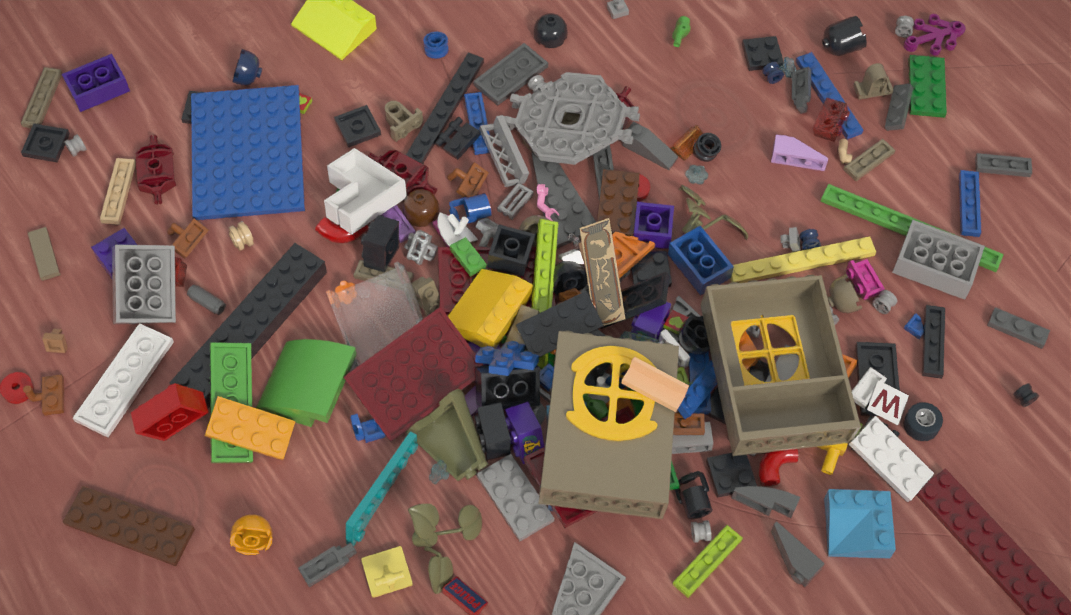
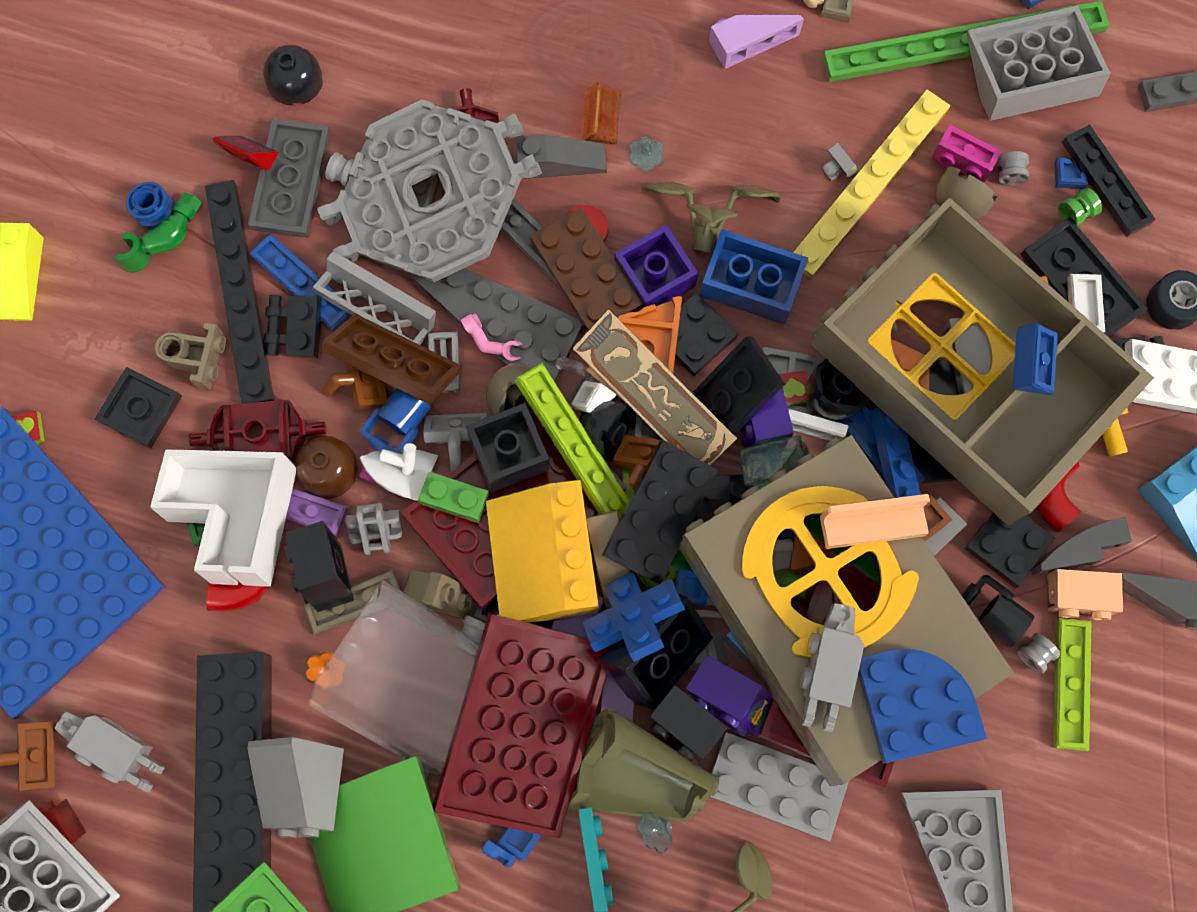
camera: 35 degrees left, 15 degrees up
dark grey piece [187,284,226,315] -> none
tan wheel [228,221,254,251] -> none
black wheel [693,133,722,162] -> none
dark blue wheel [799,229,821,250] -> none
white sticker [867,380,909,425] -> none
none -> light grey hinge [54,711,165,792]
none -> green piece [113,192,202,273]
none -> red slope [213,136,278,171]
none -> light grey slope [247,737,344,838]
none -> reddish brown plate [321,313,461,404]
none -> light grey hinge [800,603,864,733]
none -> blue plate [858,649,987,764]
none -> blue slope [1013,323,1058,395]
none -> light nougat hinge [1047,569,1123,620]
none -> bright green wheel [1058,188,1102,226]

